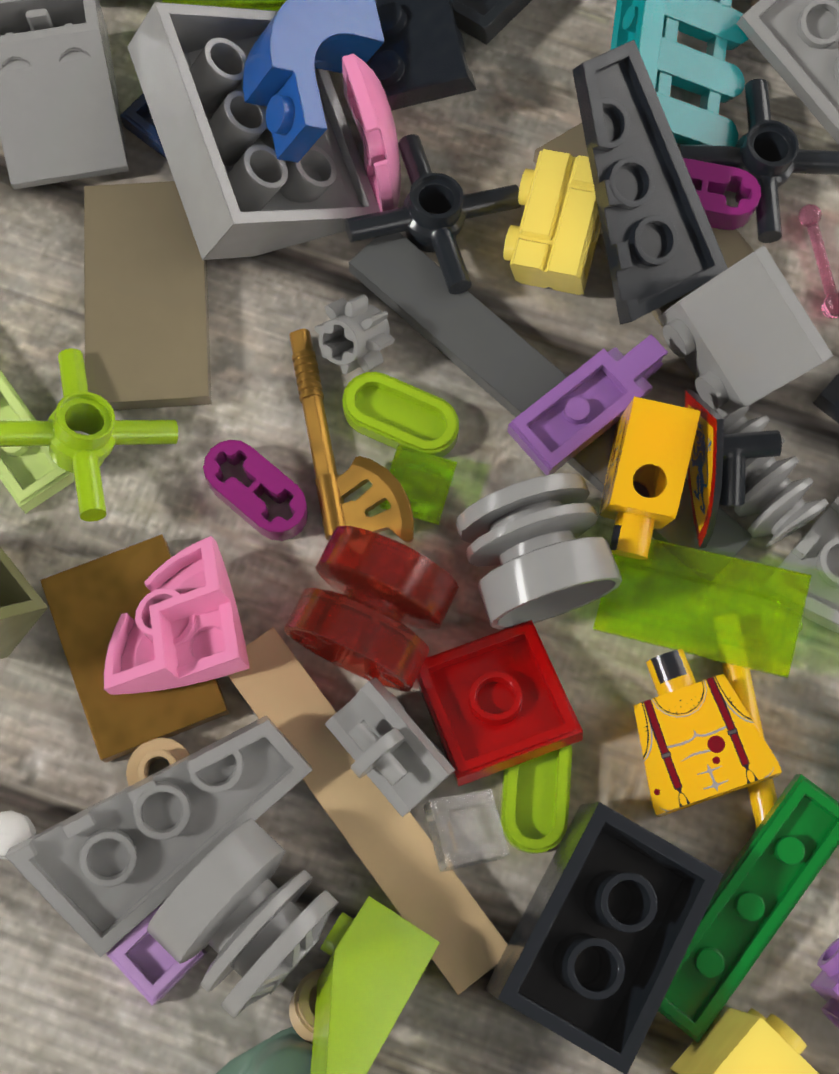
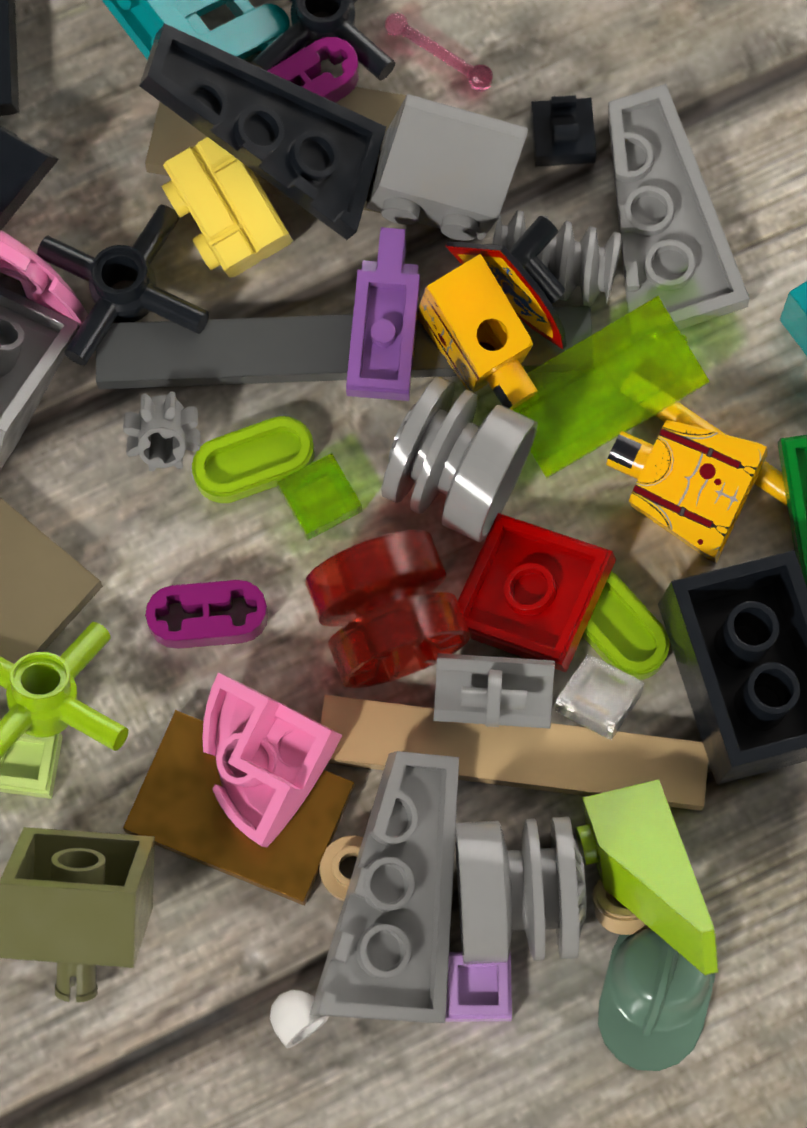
camera: 40 degrees left, 0 degrees up
pearl gold piece [289,329,414,543] -> none

